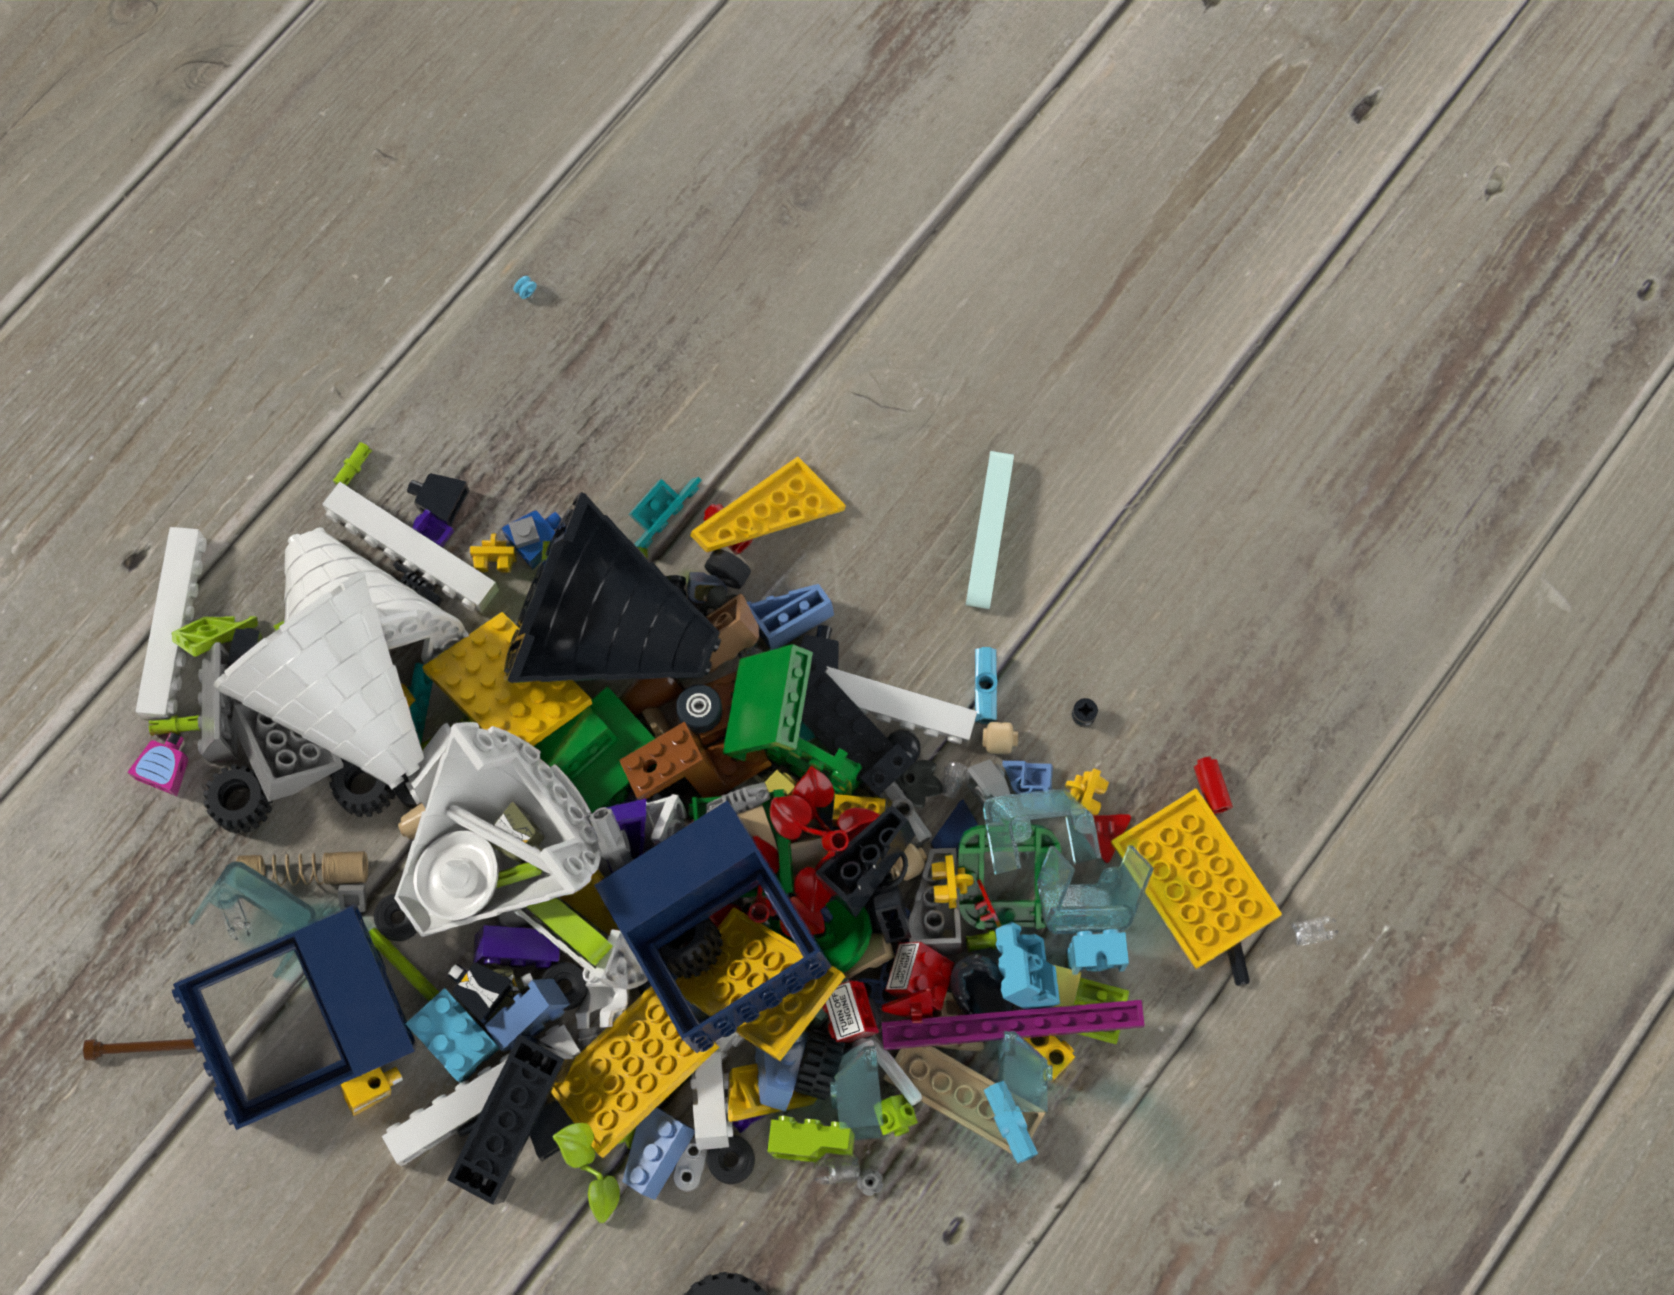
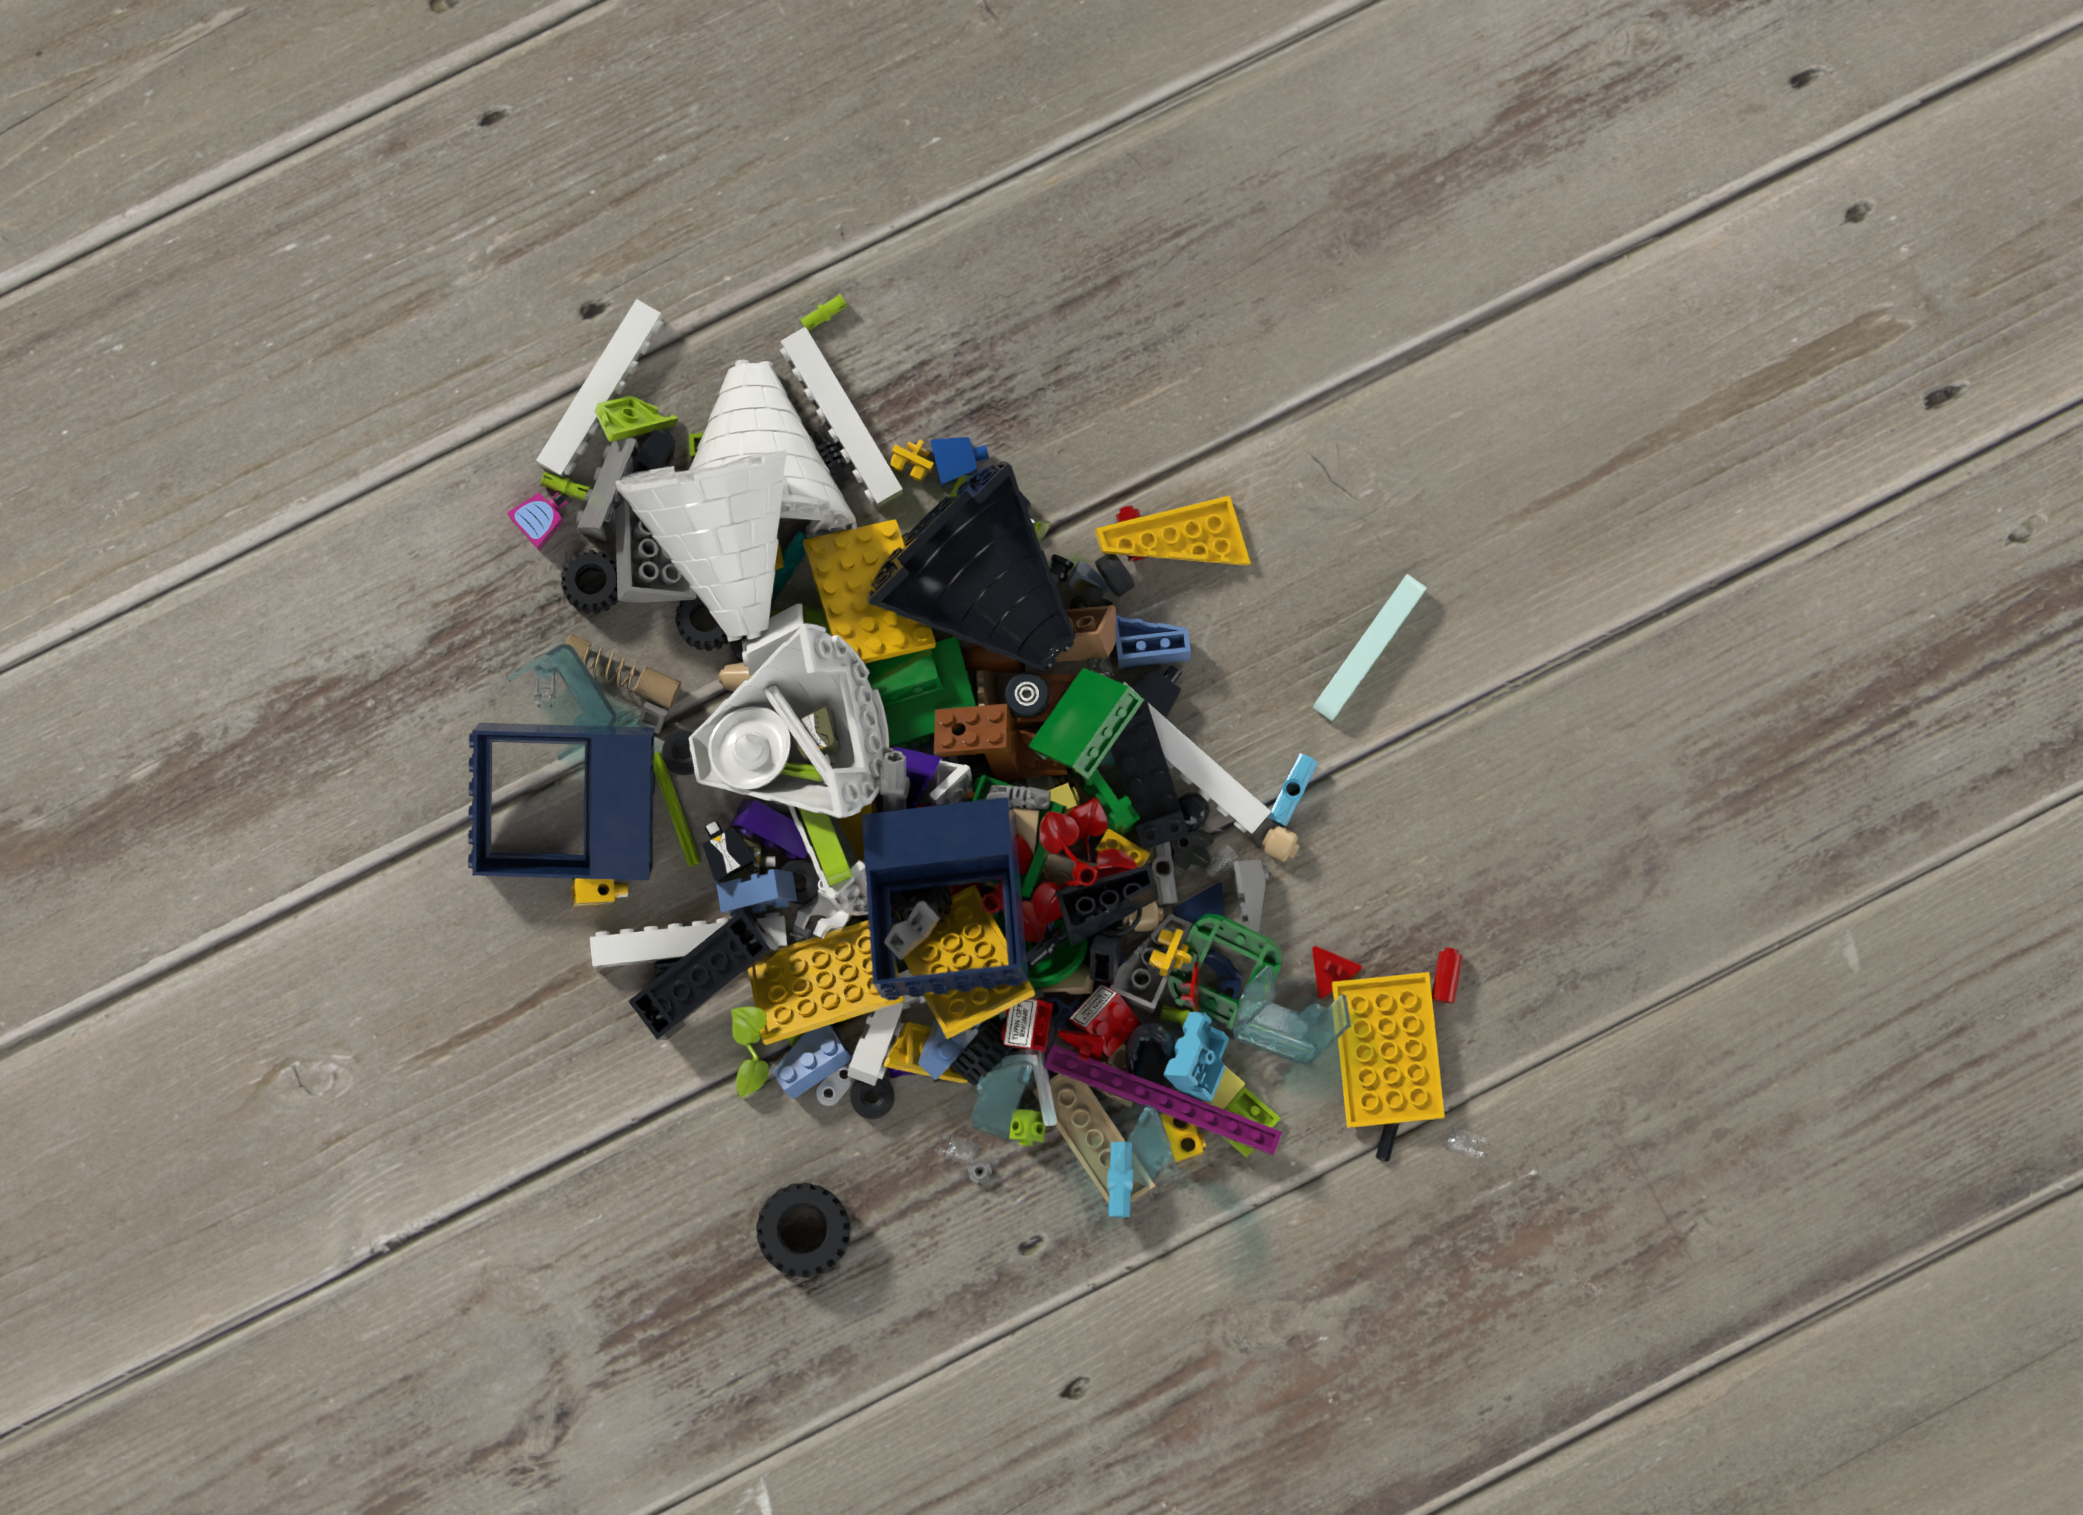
camera: 25 degrees right, 10 degrees up
reddish brown piece [83,1039,196,1061] -> none
medium azure piece [406,988,499,1083] -> none
black torso [407,473,470,527] -> none
dark purple bracket [413,509,454,548] -> none
light grey plate [509,516,540,548] -> none
medium azure bush [513,276,537,299] -> none
black torso [530,1100,574,1162] -> none
teal bracket [628,477,702,551] -> none
lime piece [767,1116,855,1163] -> none
clear light blue windscreen [983,789,1101,875] -> none
medium blue slope [1002,761,1053,815] -> none
yellow hips [1065,768,1109,816] -> none
medium azure piece [1066,929,1129,975] -> none
black wheel [1072,698,1098,727] -> none
none -> dark grey slope [884,901,940,959]
none -> black pin [1026,927,1068,969]
none -> dark blue piece [1203,950,1241,1000]

